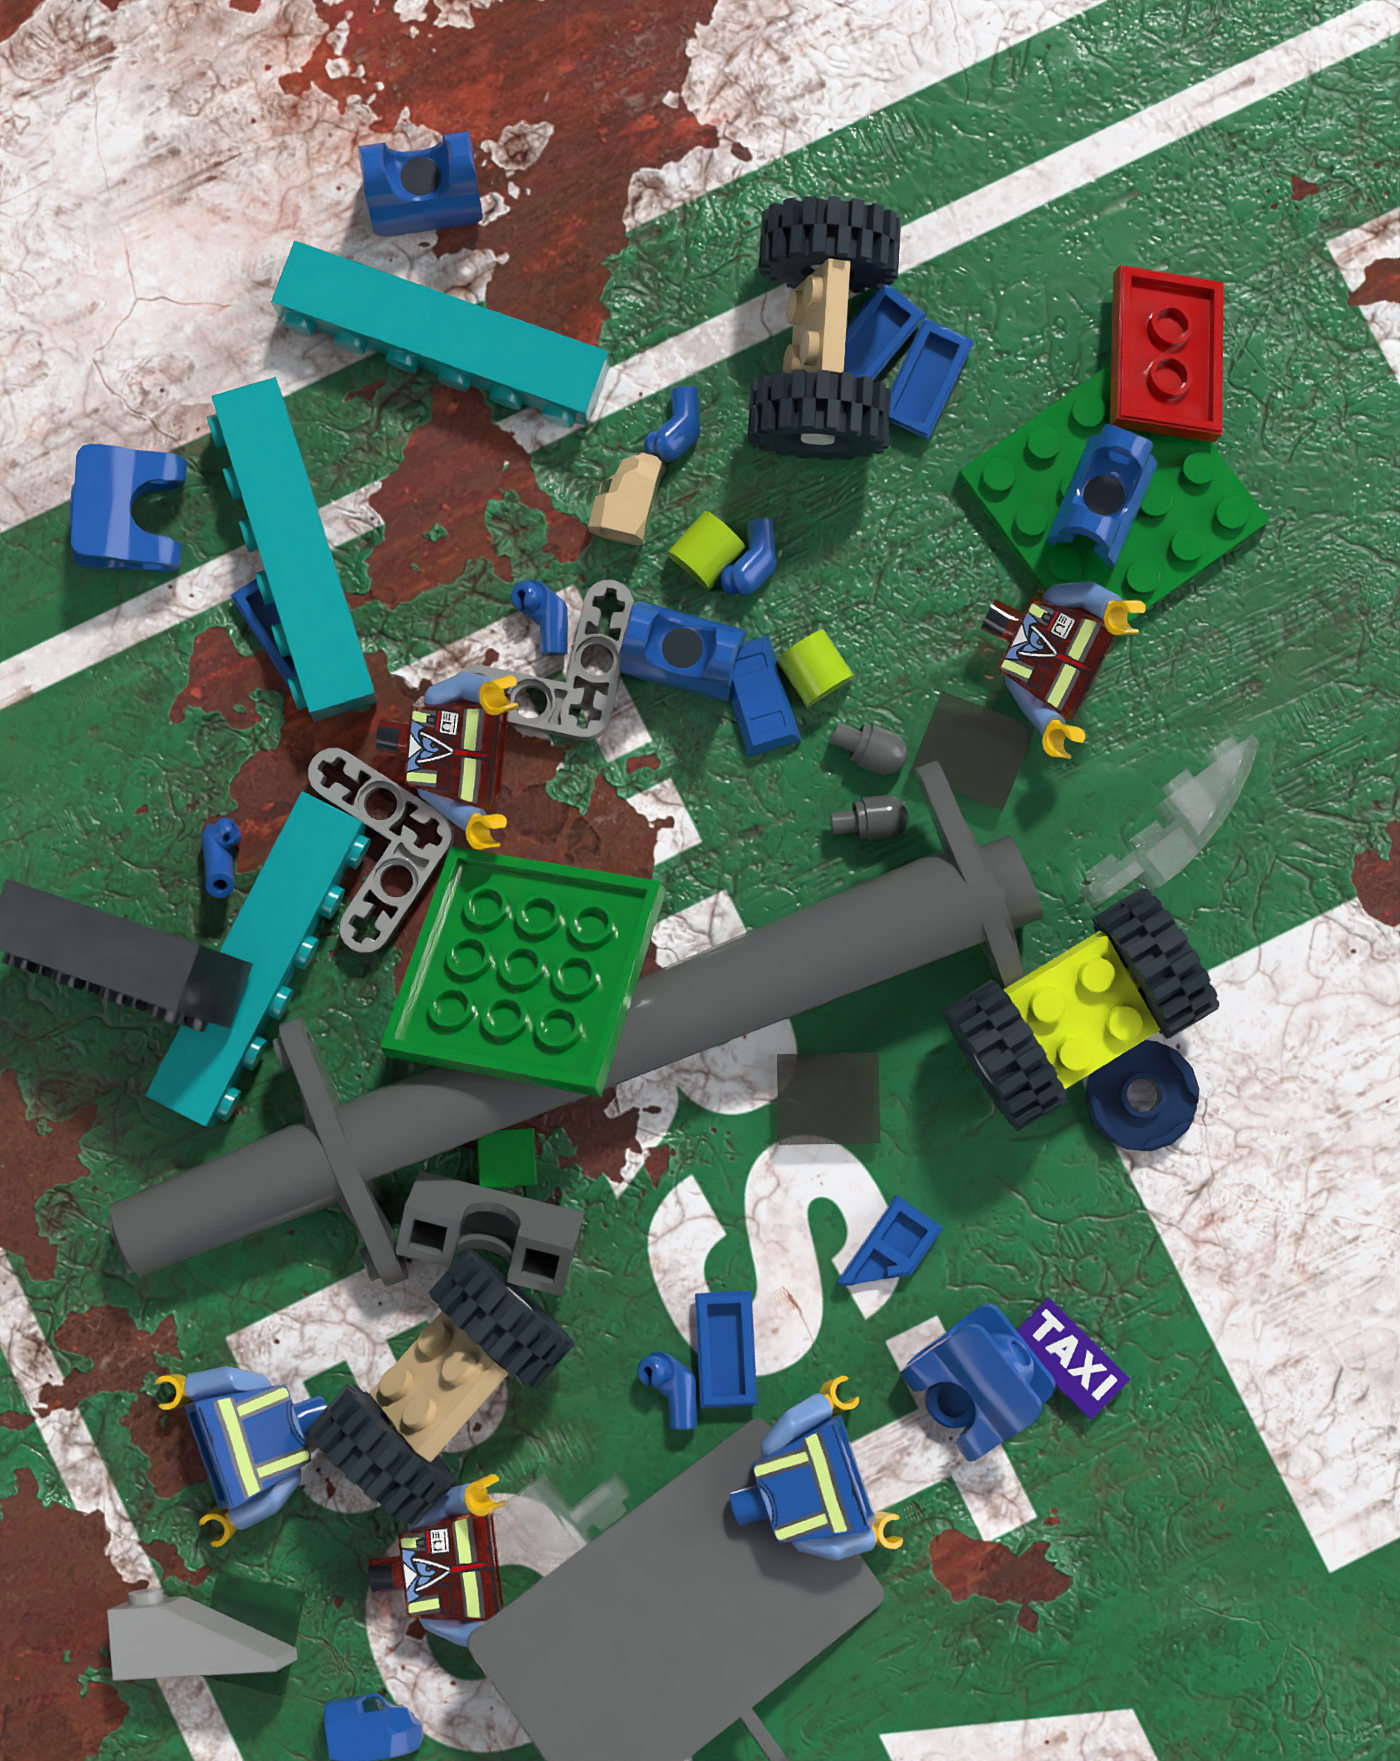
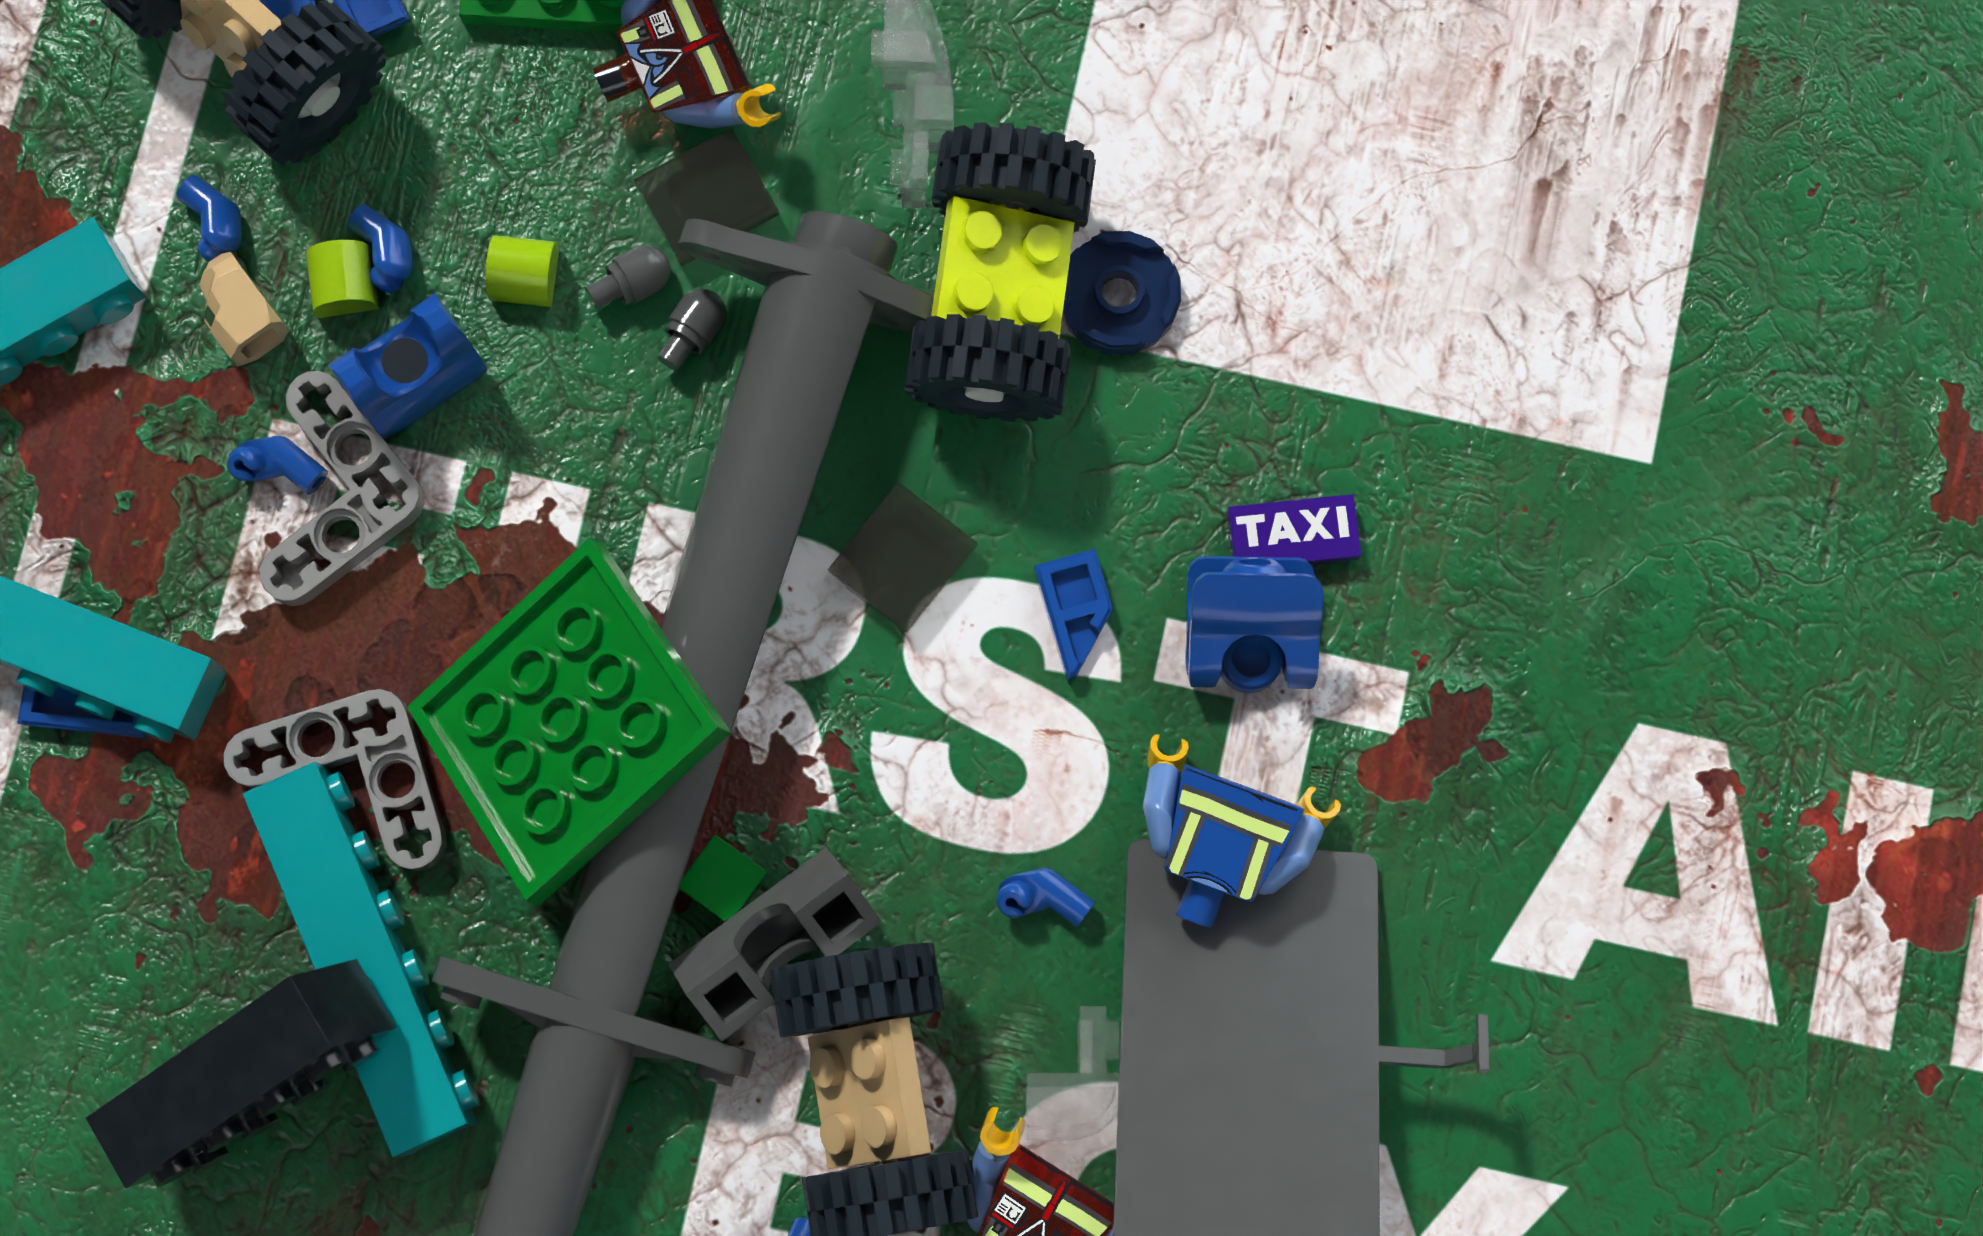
camera: 55 degrees left, 5 degrees down
blue arm [201,818,242,898] -> none
torso [376,672,519,850] -> none
blue tile [695,1290,757,1408] -> none
blue tile [729,635,801,757] -> none

